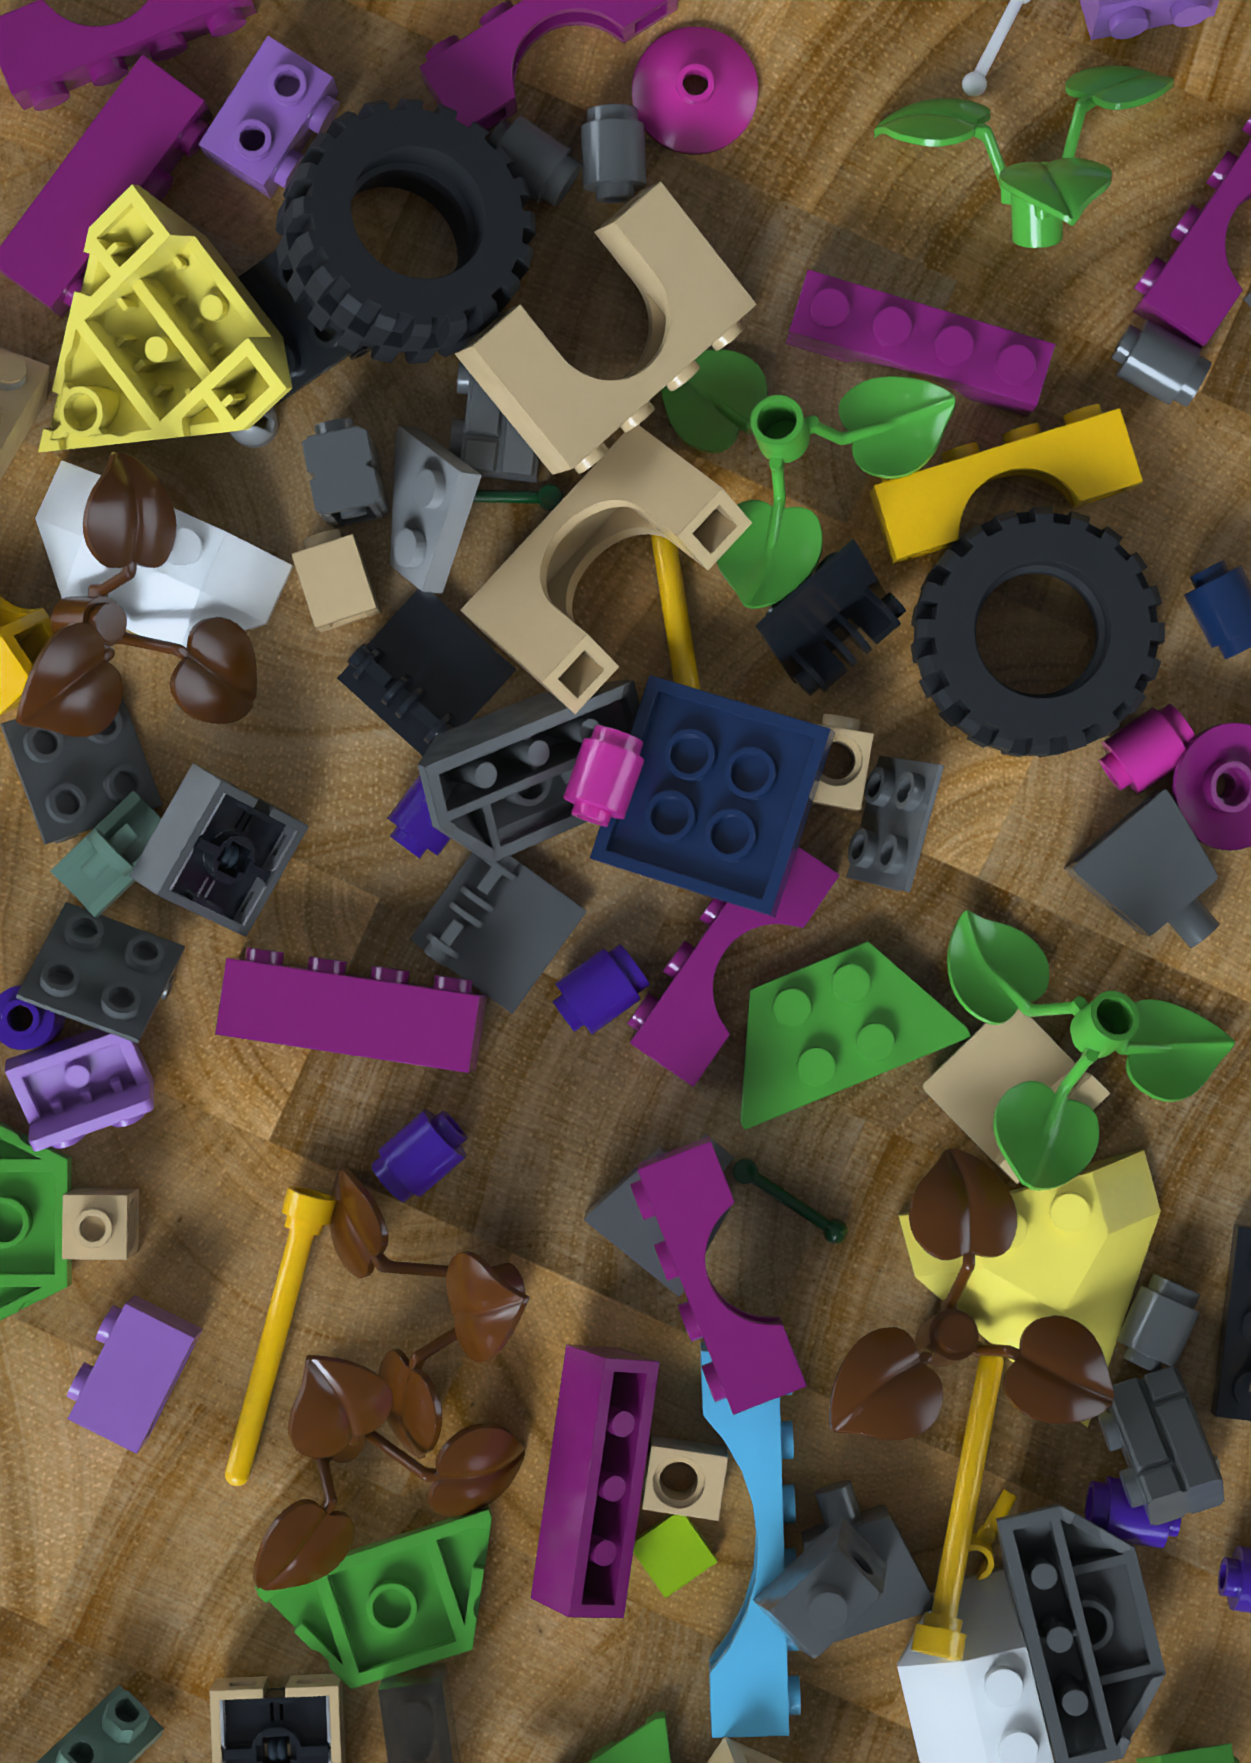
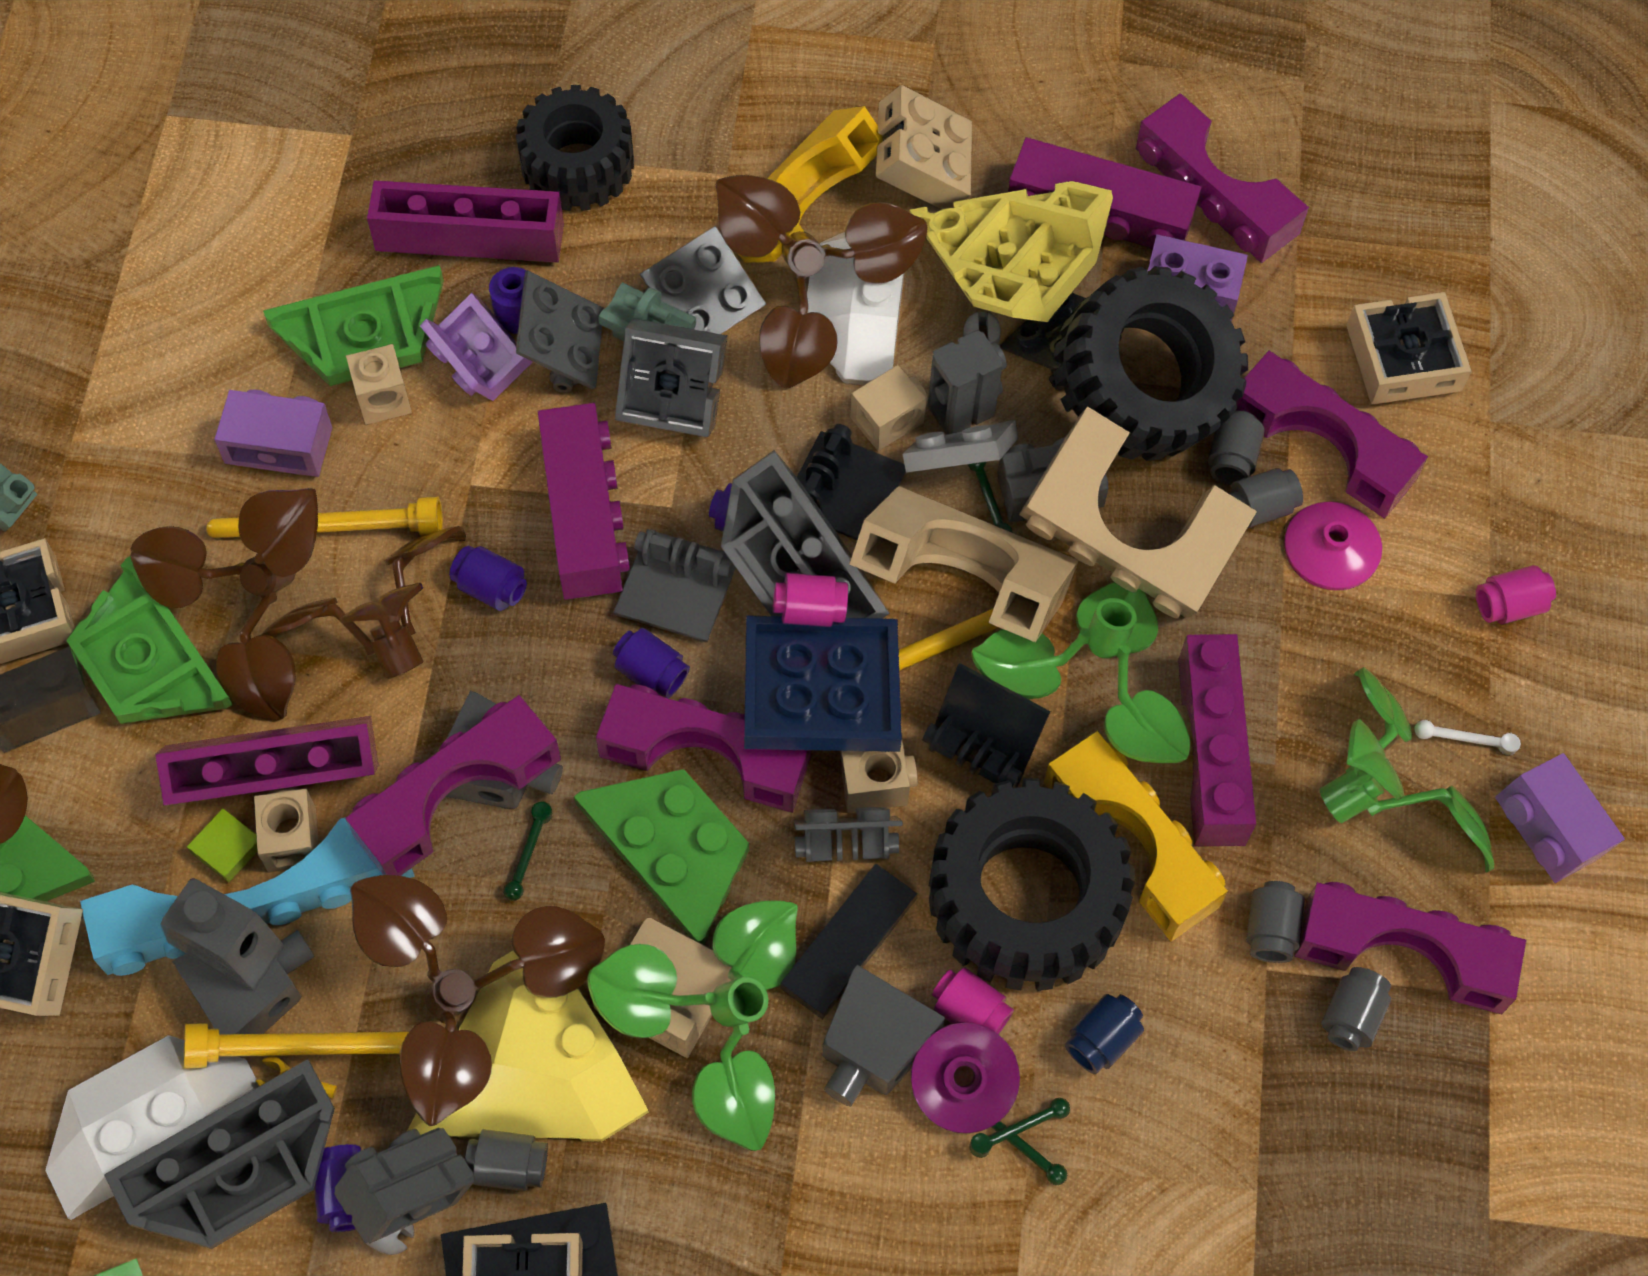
camera: 70 degrees right, 25 degrees down
none -> black tile [780,863,918,1020]

